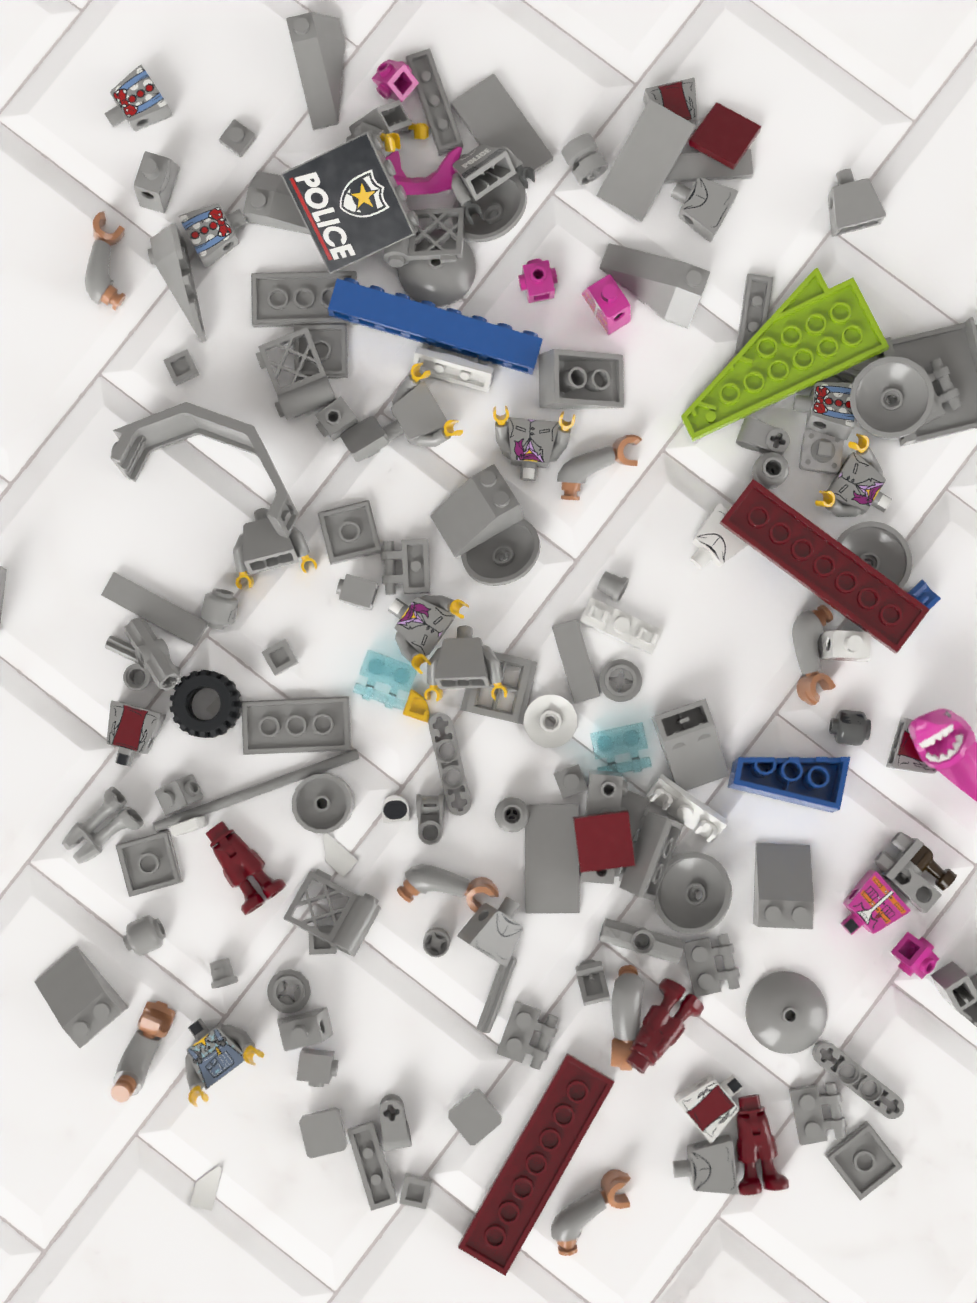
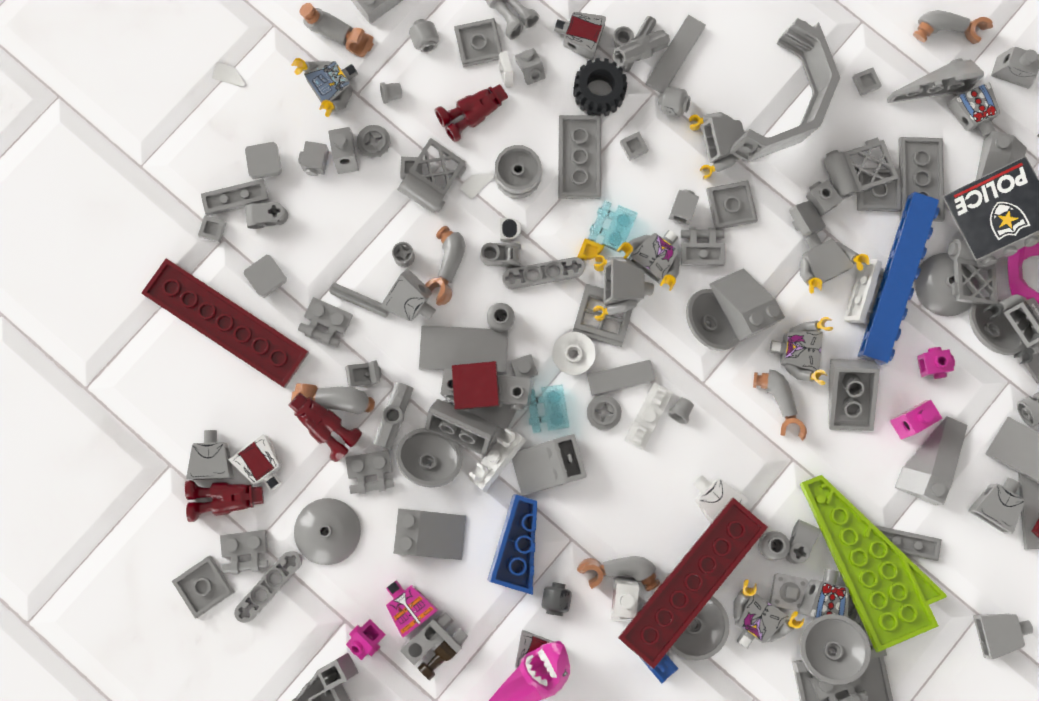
camera: 90 degrees right, 5 degrees down
light grey piece [153,749,360,832] -> none
piece [551,1169,631,1256] -> none

